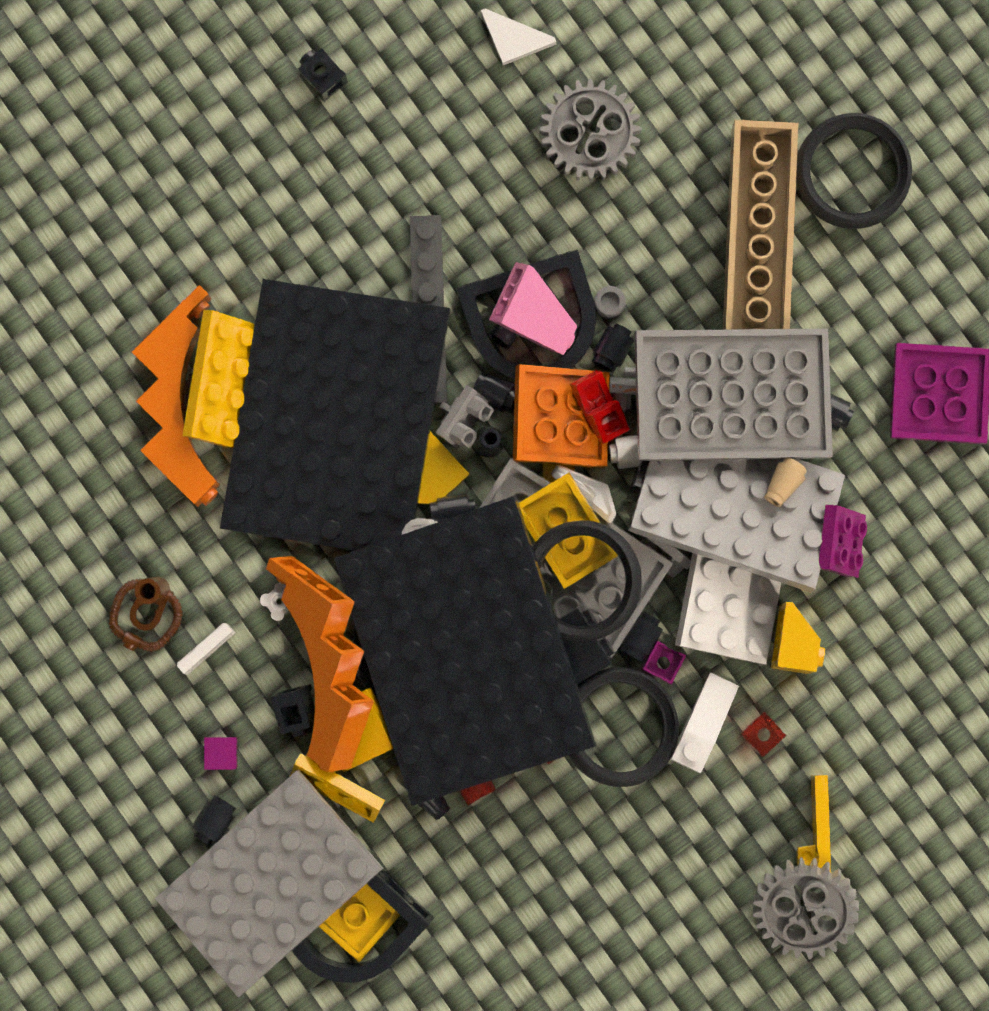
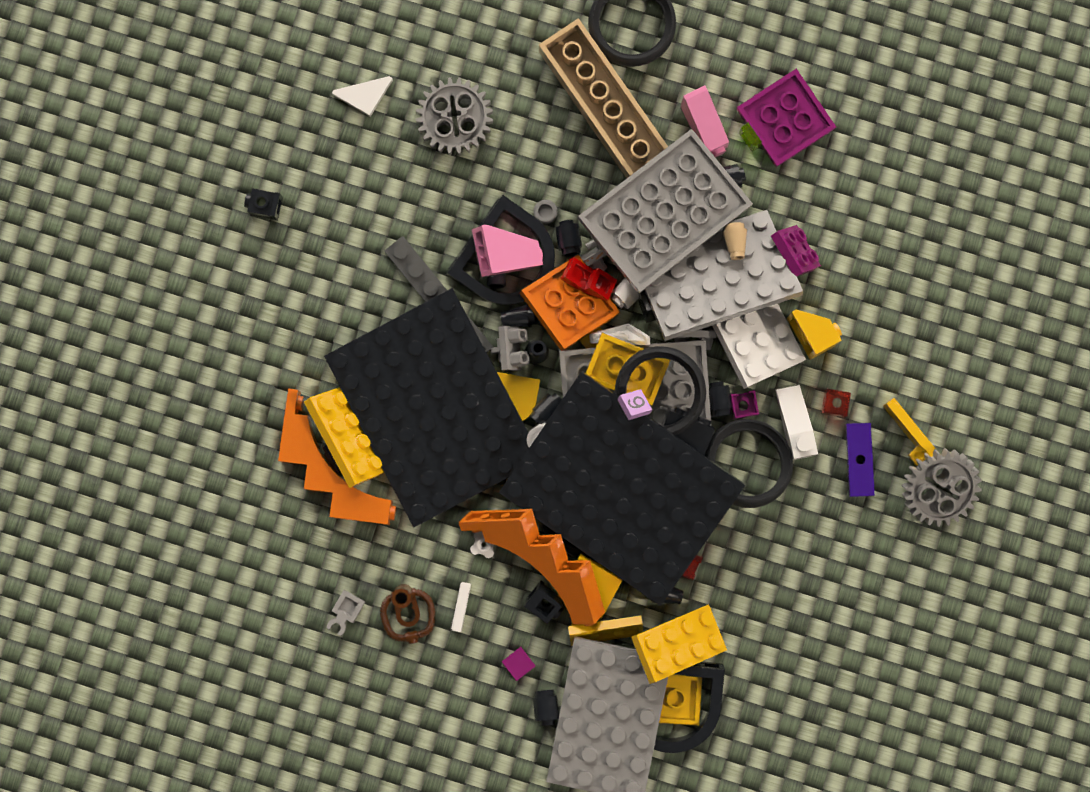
camera: 35 degrees left, 0 degrees up
none -> light grey plate [327,590,365,636]
none -> lavender tile [618,389,652,420]
none -> yellow plate [631,604,727,684]
none -> bright pink slope [681,85,729,157]
none -> clear neon green tile [739,122,762,151]
none -> dark purple tile [845,423,875,497]

